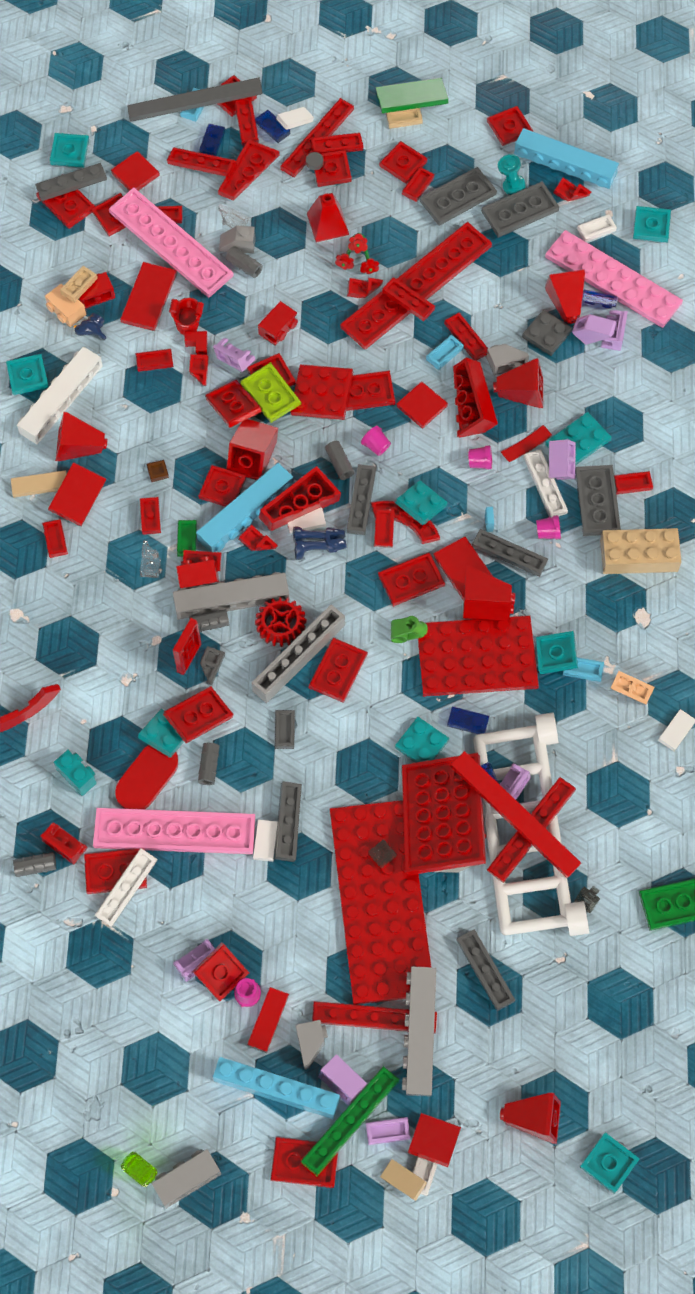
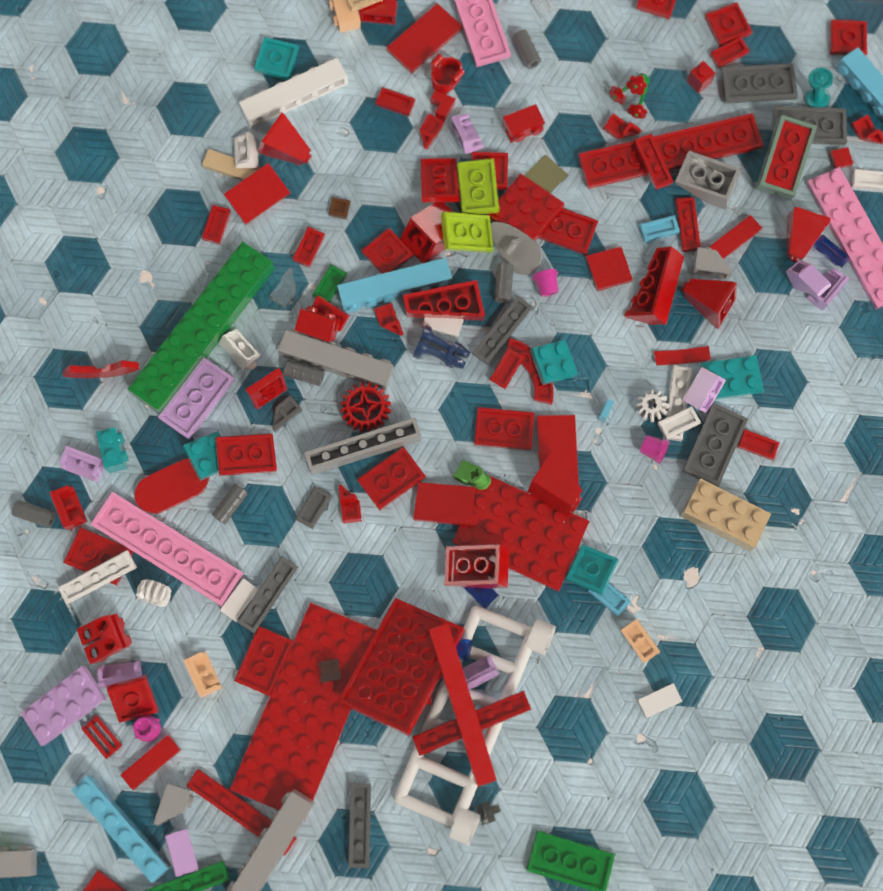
camera: 25 degrees right, 10 degrees up
dark blue animal [73,313,107,340] -> none
light grey slope [219,226,255,254] -> none
red slope [307,193,349,242] -> none
teal plate [395,717,449,763] -> none
dark pink piece [468,445,492,470] -> none
dark grey plate [472,529,548,577] -> none
dark grey plate [522,310,572,356] -> none
none -> lavender plate [21,666,107,746]
none -> lavender hinge [59,446,104,482]
none -> red hips [76,613,132,665]
none -> red tile [81,715,123,759]
none -> green brick [127,241,275,415]
none -> white gear [136,579,171,607]
none -> lavender plate [158,357,235,440]
none -> light nougat hinge [183,652,222,698]
none -> white slope [219,328,260,370]
none -> white slope [234,131,258,168]
none -> red tile [234,626,294,696]
none -> red slope [339,485,362,524]
none -> red tile [413,482,476,526]
none -> lime tile [441,212,494,253]
none -> red slope [444,544,509,588]
none -> light grey shield [491,222,542,275]
none -> olive sticker [524,155,568,193]
none -> white gear [636,389,669,422]
none -> white tile [657,406,701,440]
none -> light grey slope [675,151,741,210]
none -> red brick [686,60,716,94]
none -> red tile [709,215,763,259]
none -> brick [755,115,817,200]
none -> red tile [829,147,853,169]

